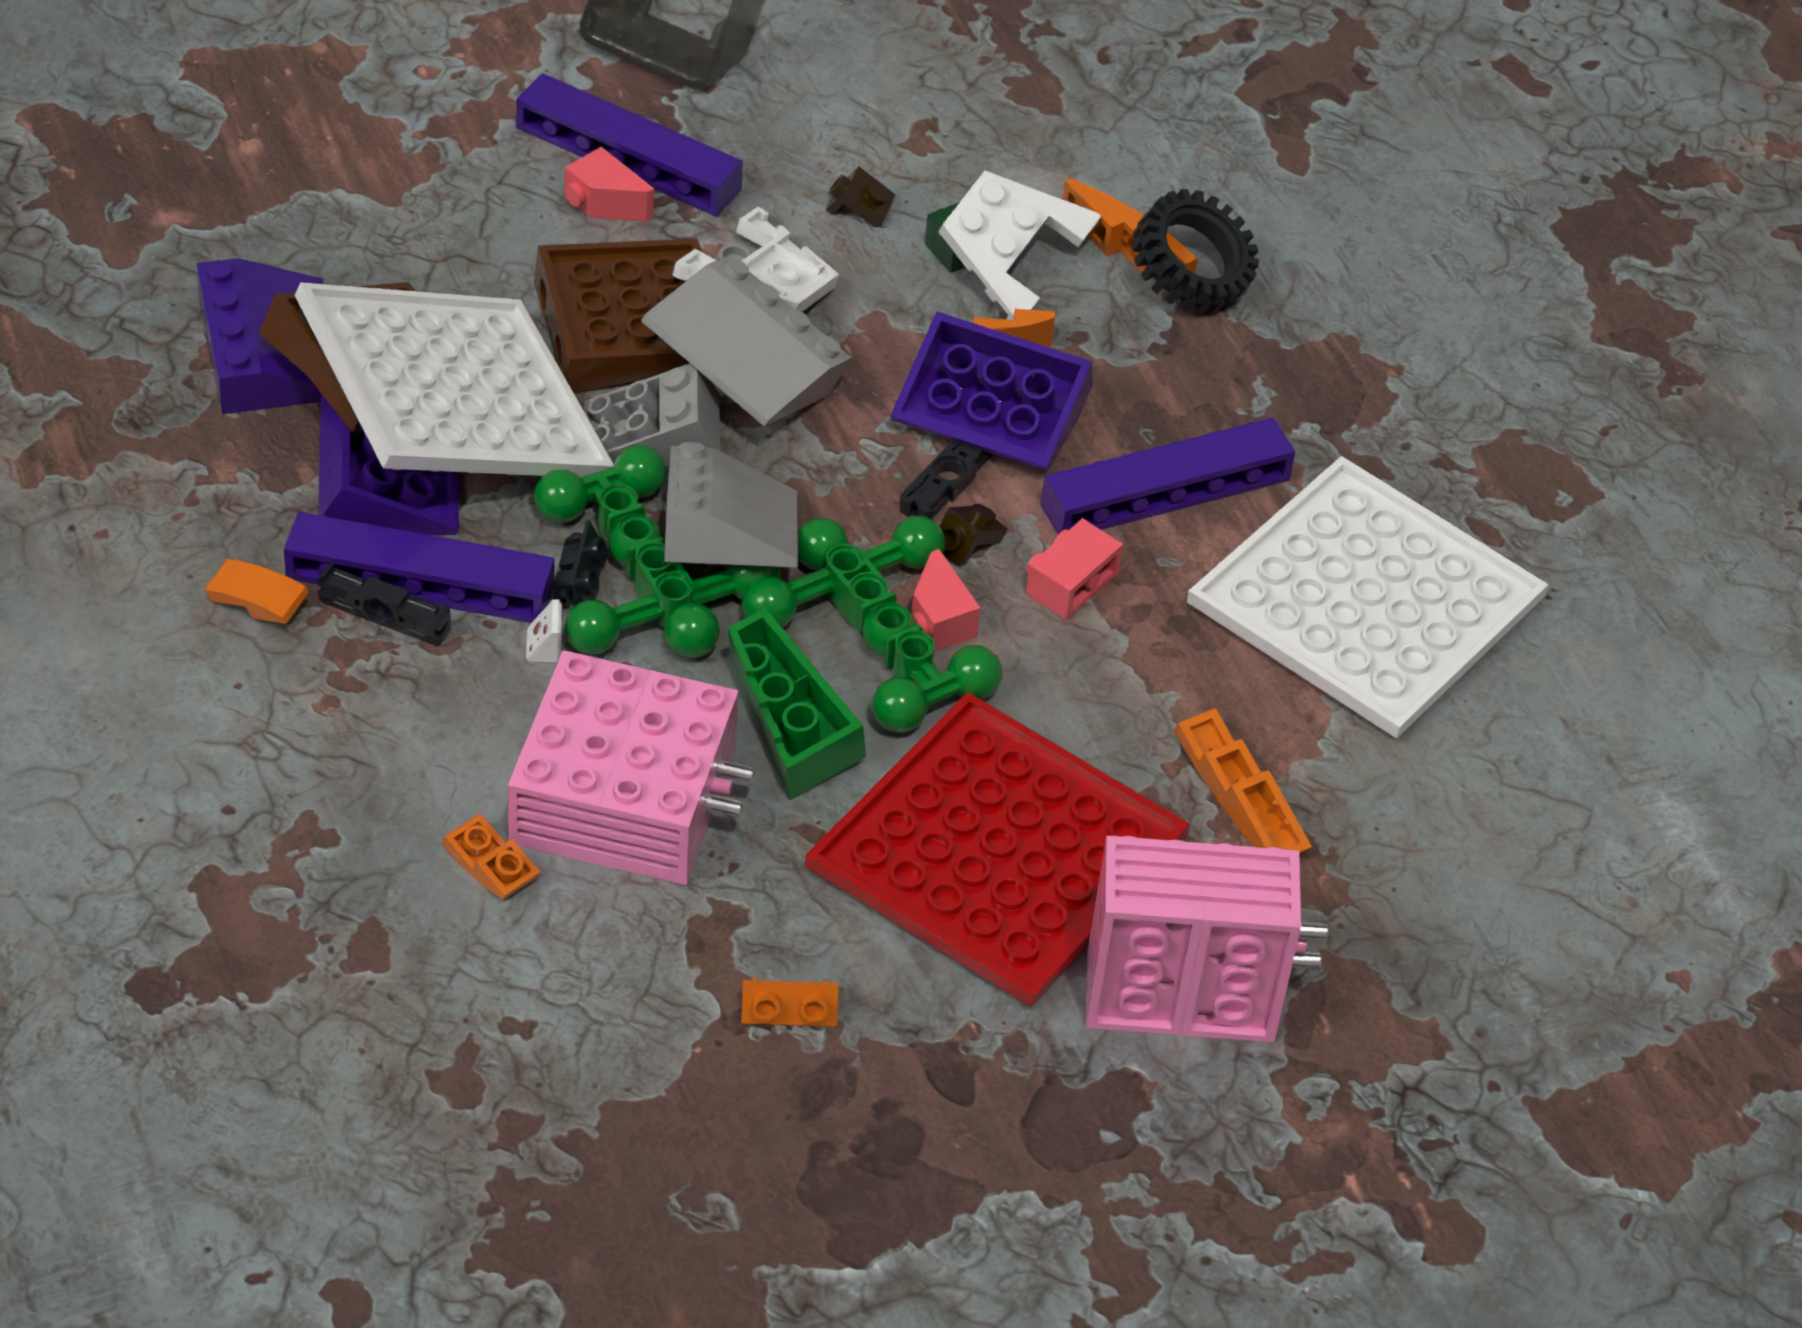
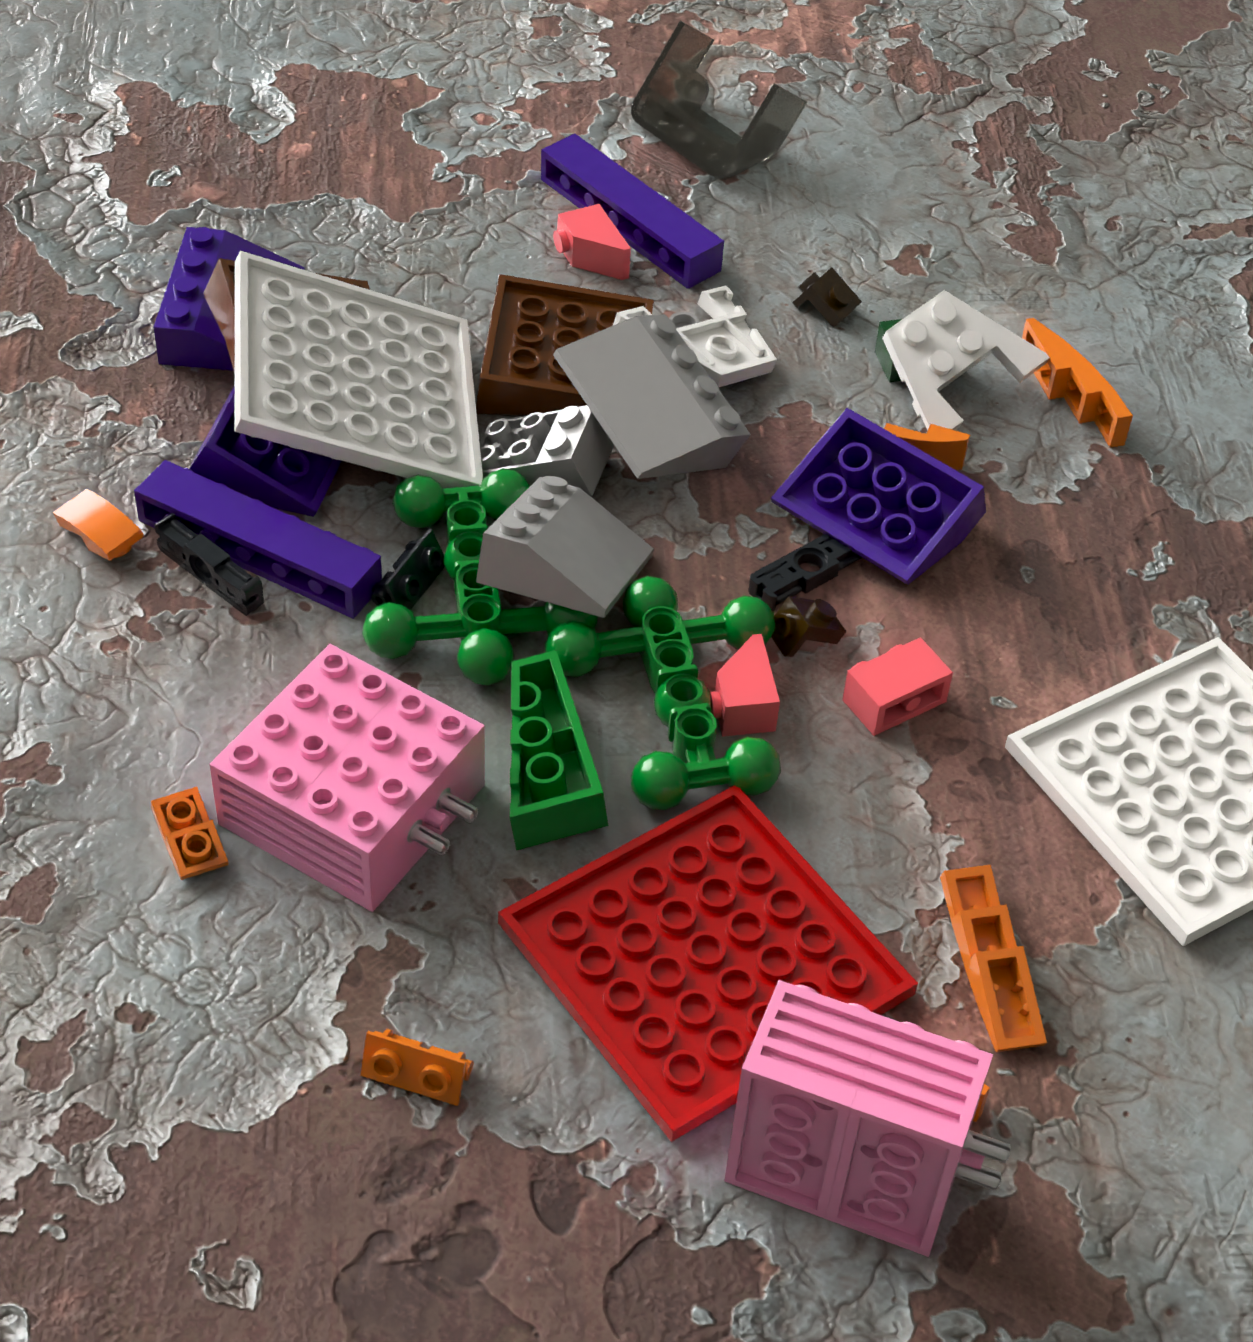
camera: 20 degrees right, 0 degrees up
white slope [526,600,562,662] -> none
dark purple brick [1041,417,1296,535] -> none
black tyre [1132,189,1259,315] -> none

